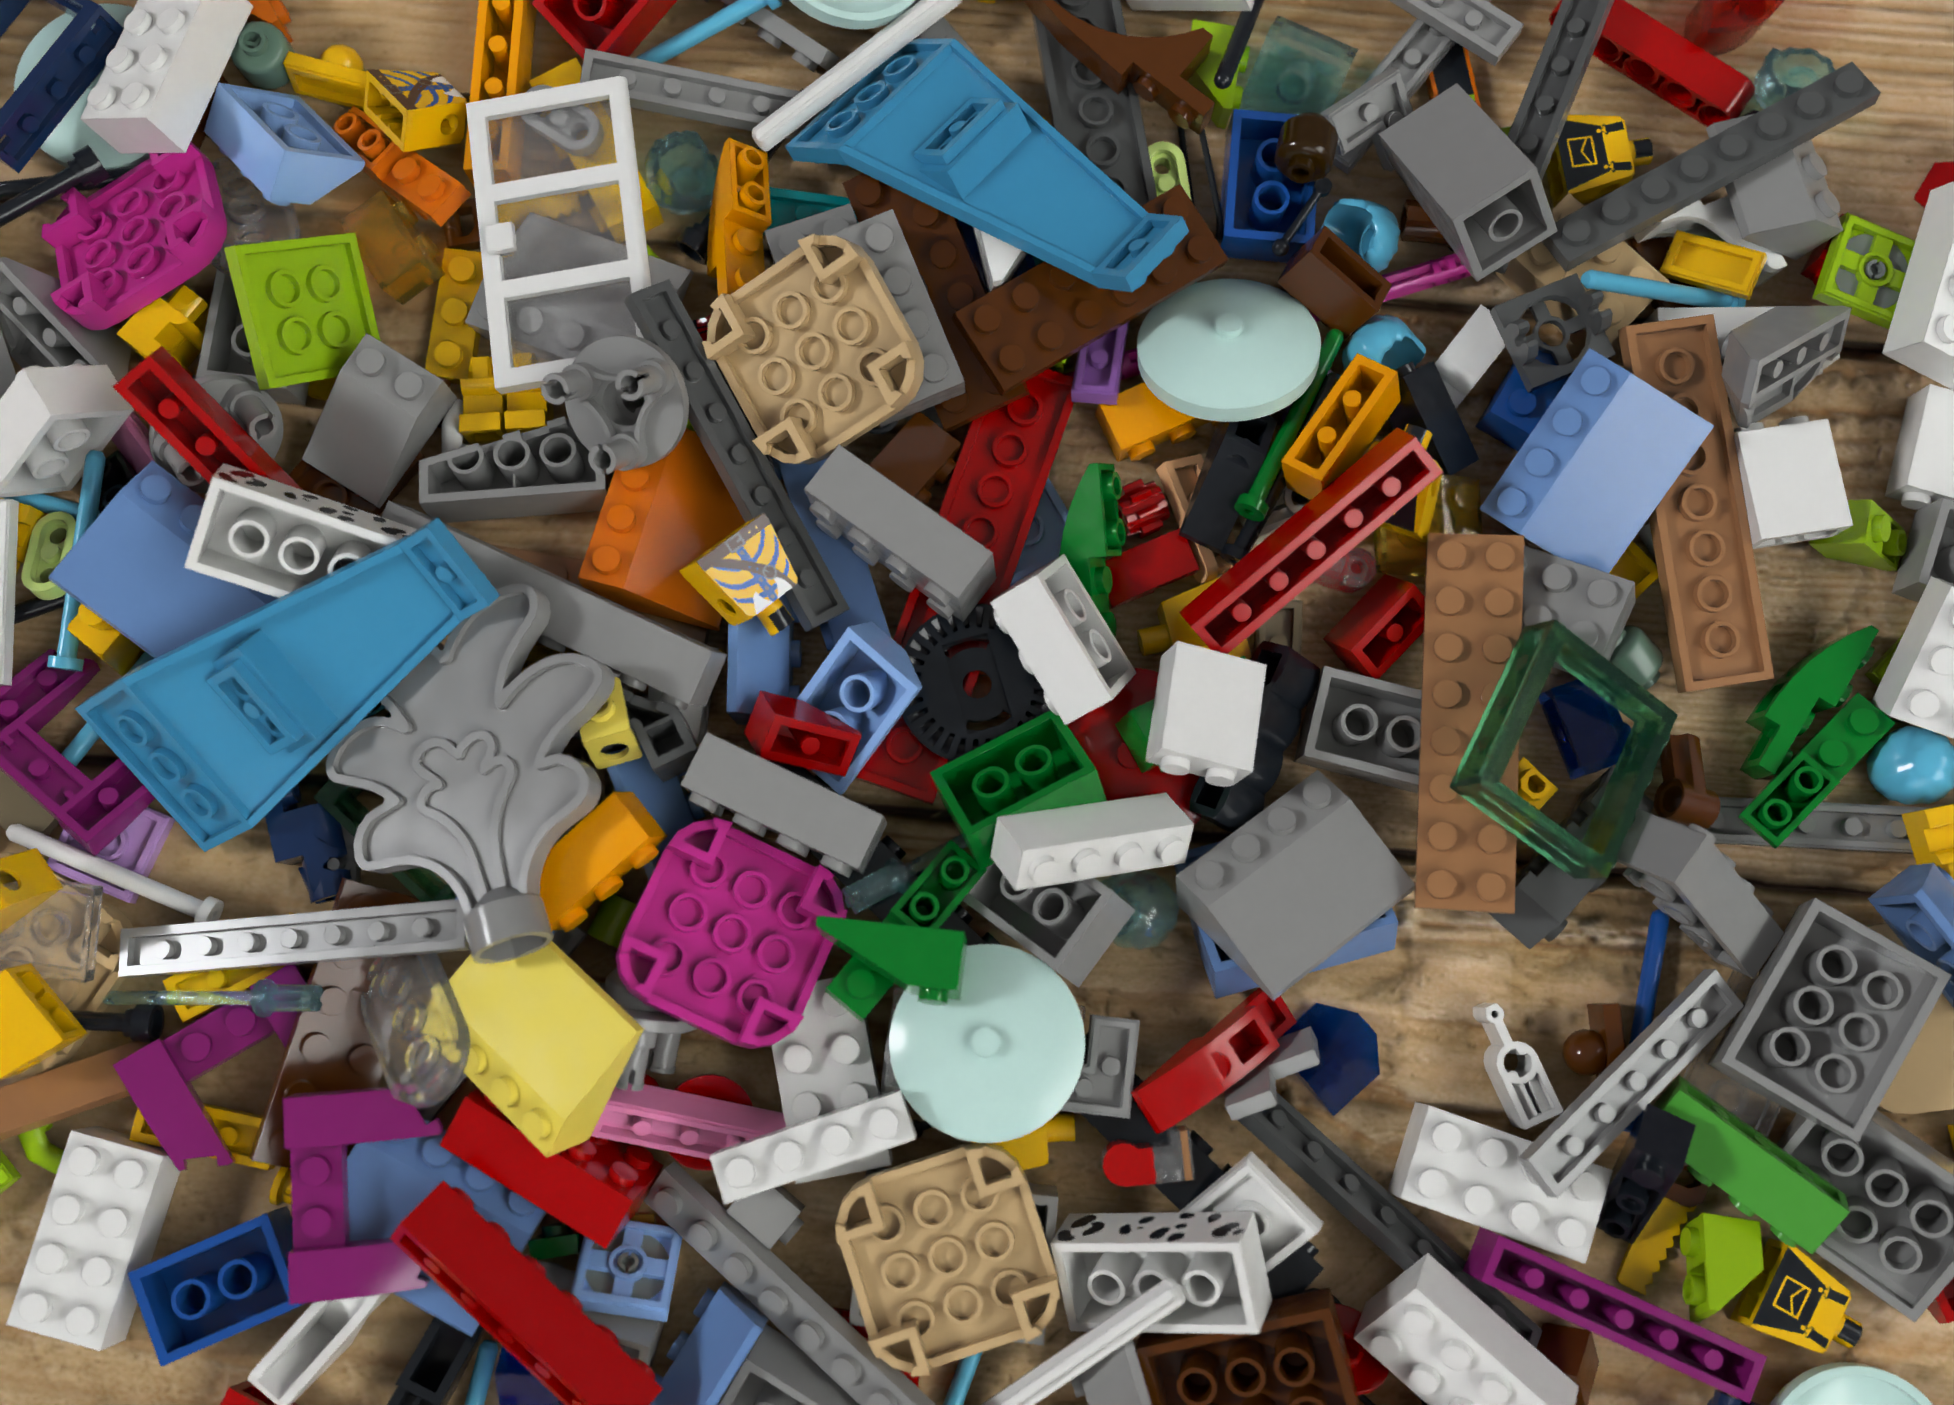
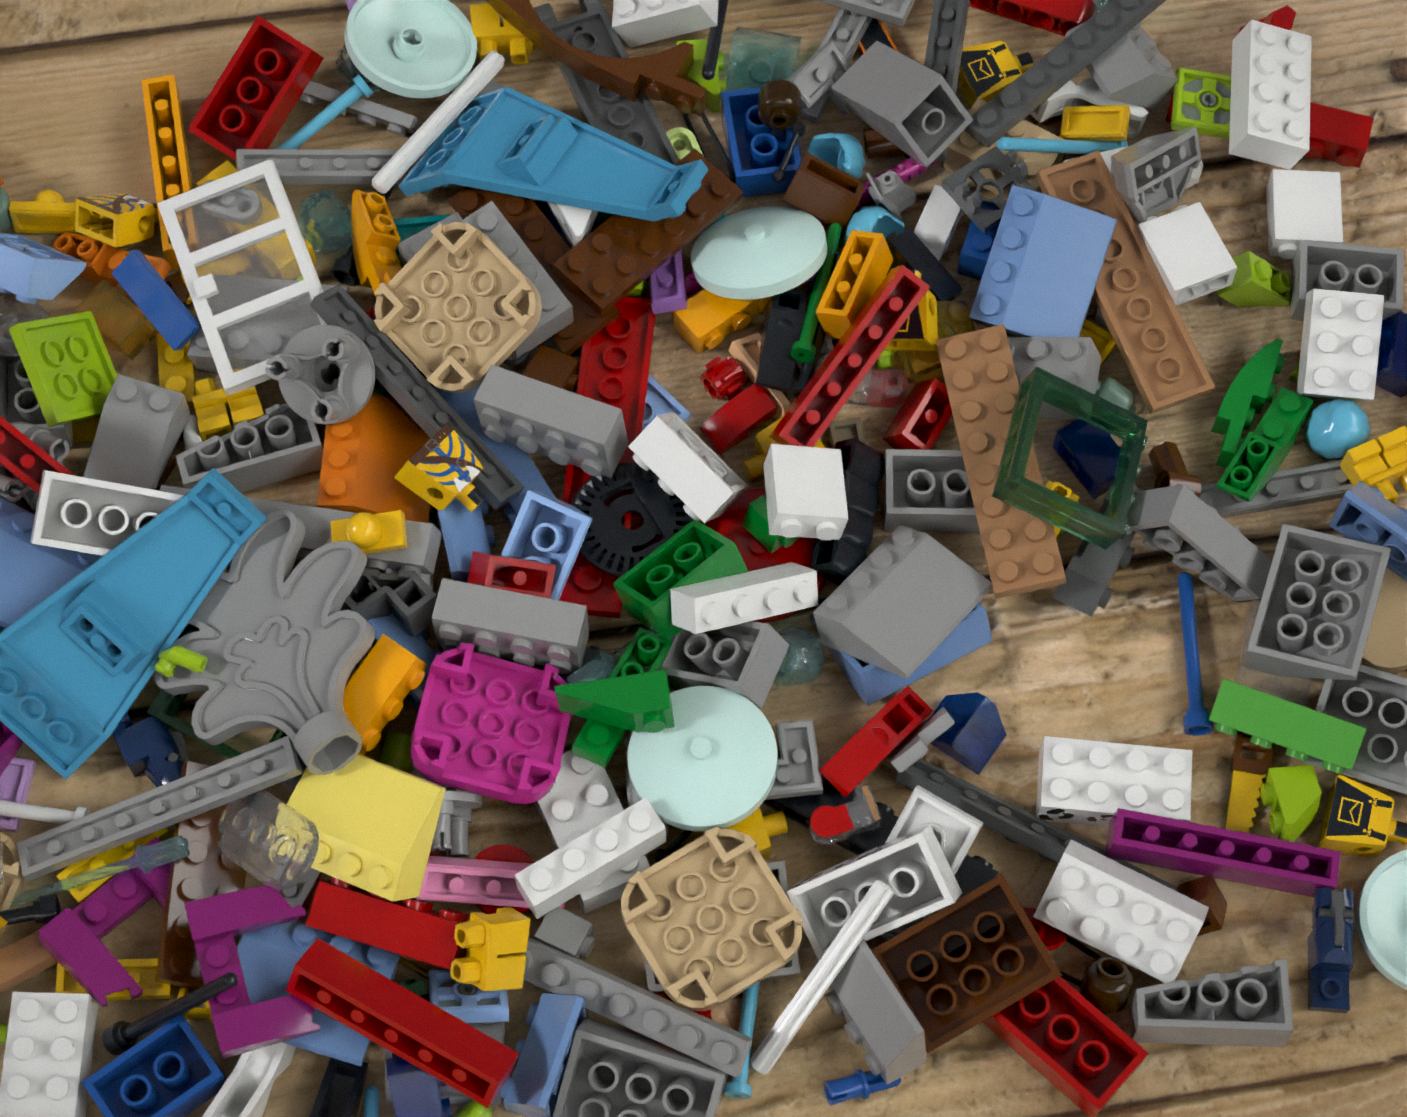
camera: 10 degrees left, 15 degrees down
light yellow bracket [580,677,643,769] -> none
green slope [1059,463,1126,636] -> none
white piece [1473,1002,1564,1130] -> none
light grey plate [1518,969,1744,1198] -> none
reddish brown tile [1562,1003,1626,1078] -> none
black slope [1596,1103,1696,1245] -> none
none -> black piece [102,972,238,1056]
none -> blue tile [111,249,201,351]
none -> lime arm [155,646,208,677]
none -> yellow tile [330,510,408,555]
none -> yellow hips [450,907,530,991]
none -> light grey hinge [866,171,916,222]

